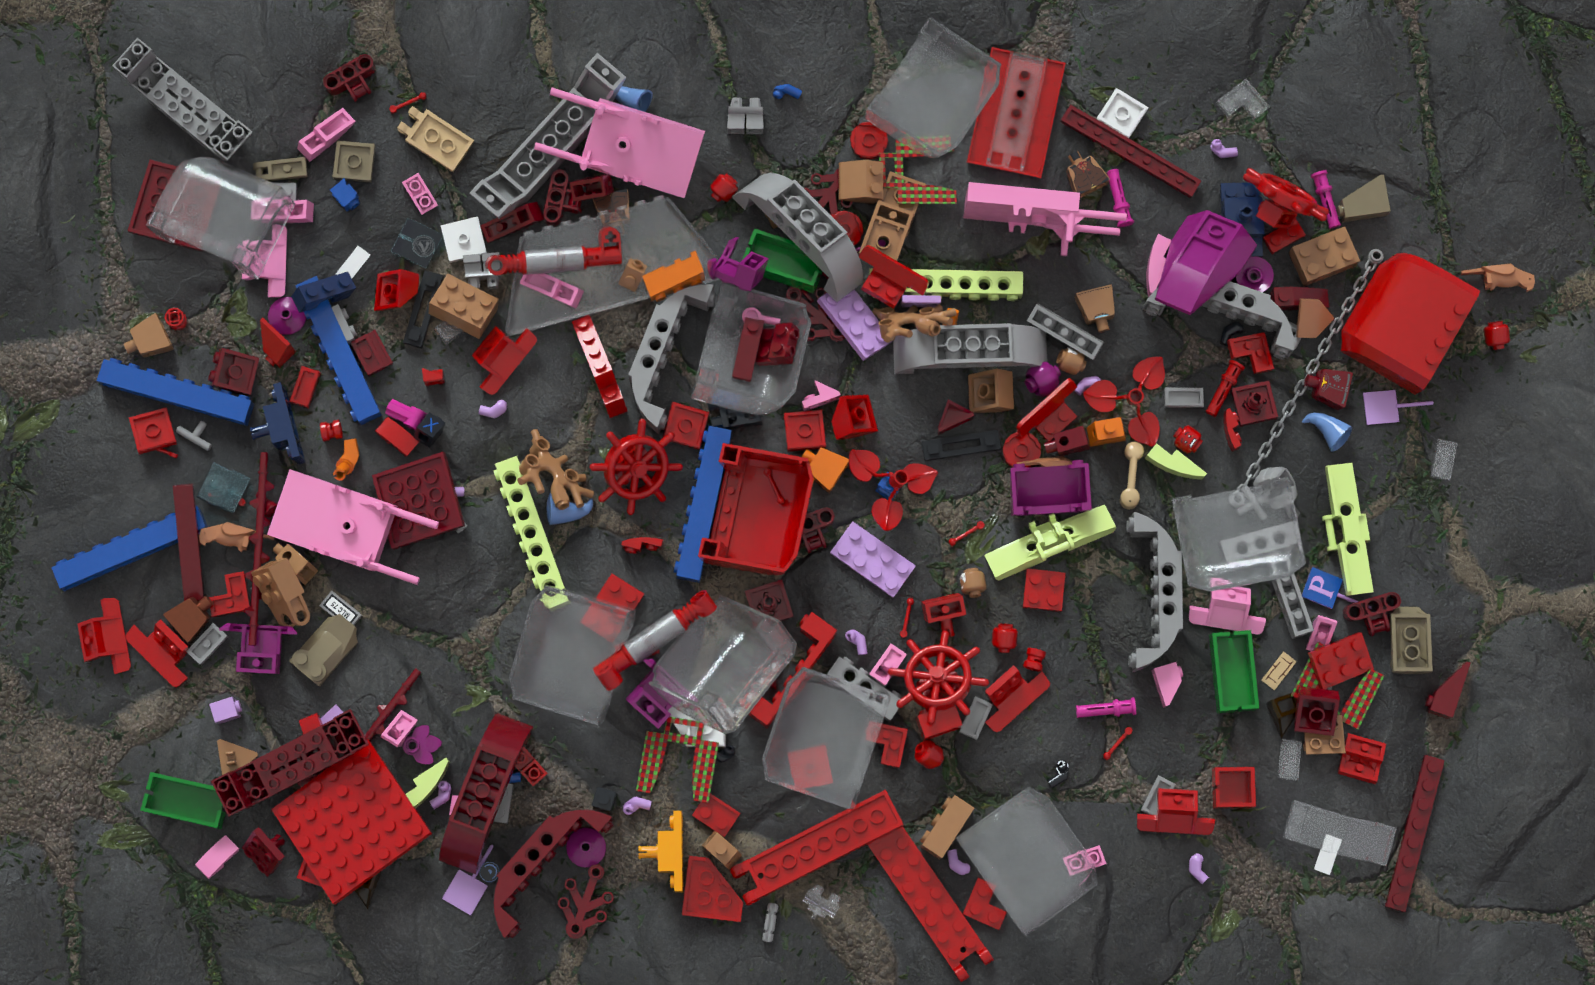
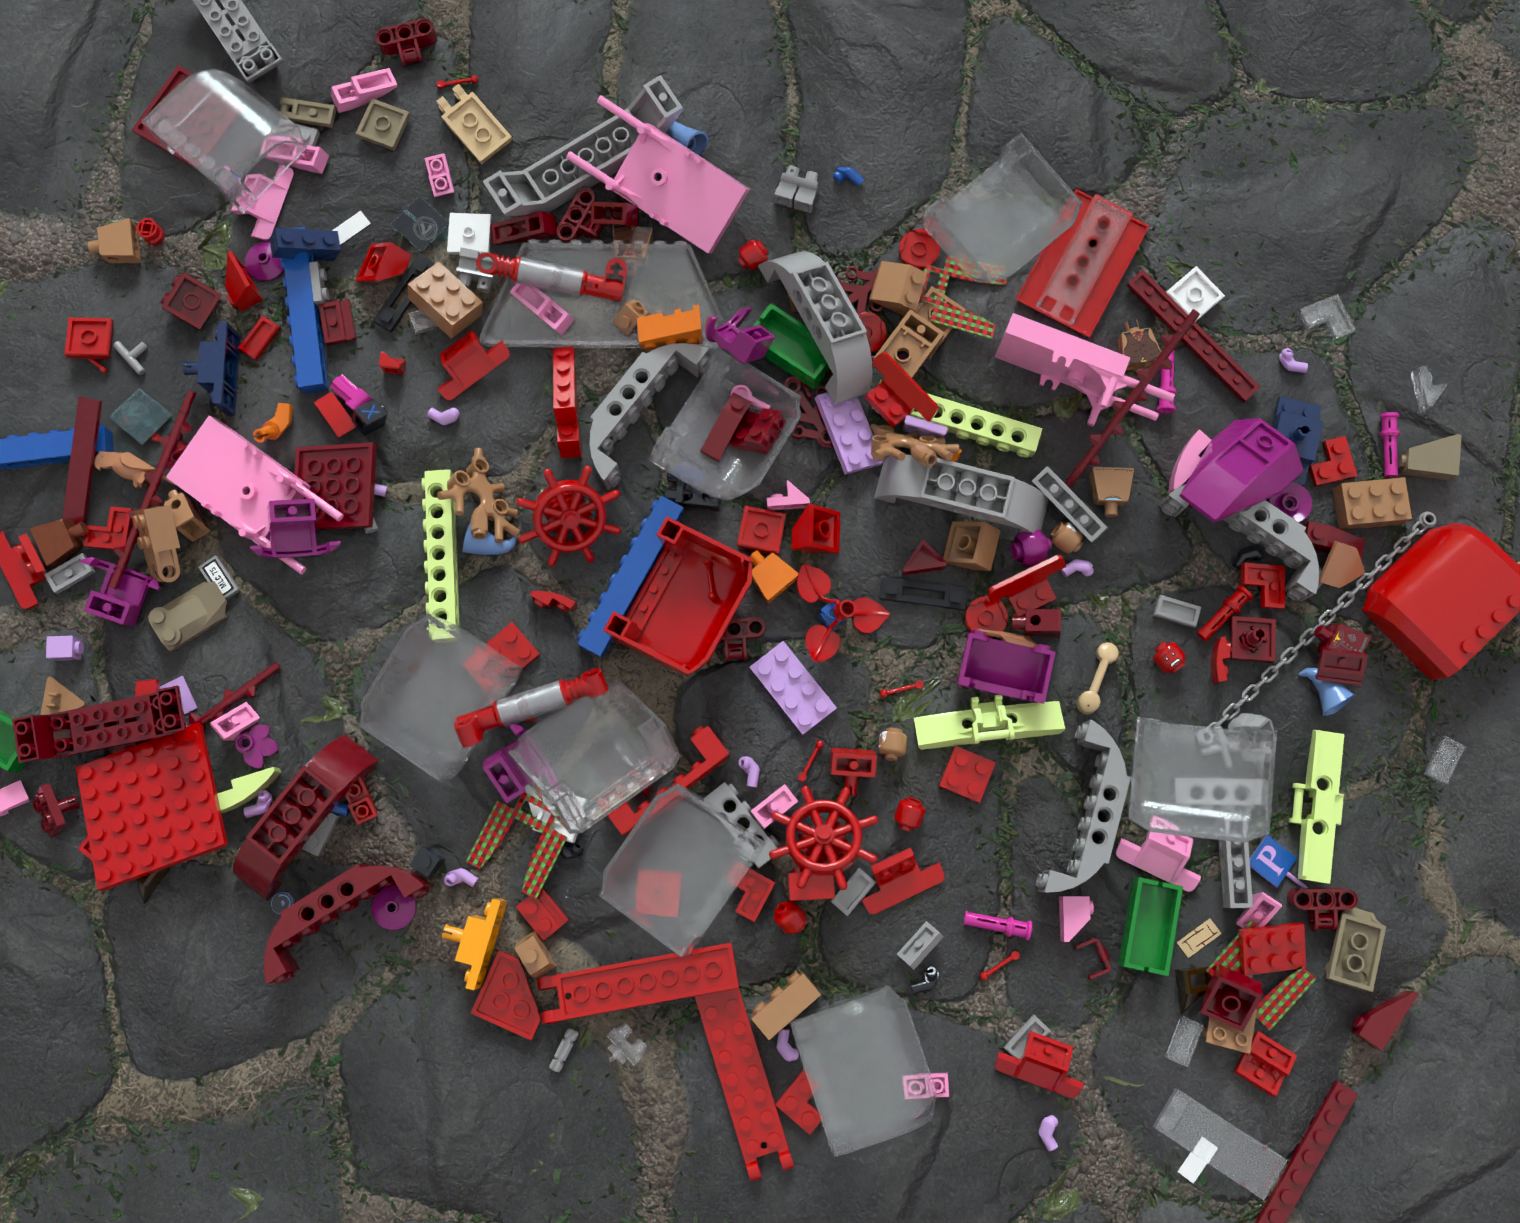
camera: 20 degrees right, 0 degrees up
blue brick [97,358,254,426] -> none
red wheel [320,420,343,442] -> none
blue window [330,178,360,212] -> none
lavender piece [442,845,493,915] -> none
dark red plant [558,864,614,939] -> none
red plate [662,402,709,450] -> none
dark red plate [745,579,794,629] -> none
red wheel [1023,648,1046,672] -> none
red plant [1083,357,1165,447] -> none
orange torso [1086,417,1126,447] -> none
yellowish green slope [1145,443,1207,480] -> none
red piece [1212,767,1256,809] -> none
red piece [1243,168,1329,228] -> none
lavender piece [1363,390,1434,425] -> none
none -> magenta piece [250,499,341,558]
none -> light grey plate [897,921,944,970]
none -> dark red plant [1065,309,1200,488]
none -> dark red piece [1074,938,1111,980]
none -> dark red plate [1315,647,1368,686]
none -> clear slope [1411,366,1448,413]

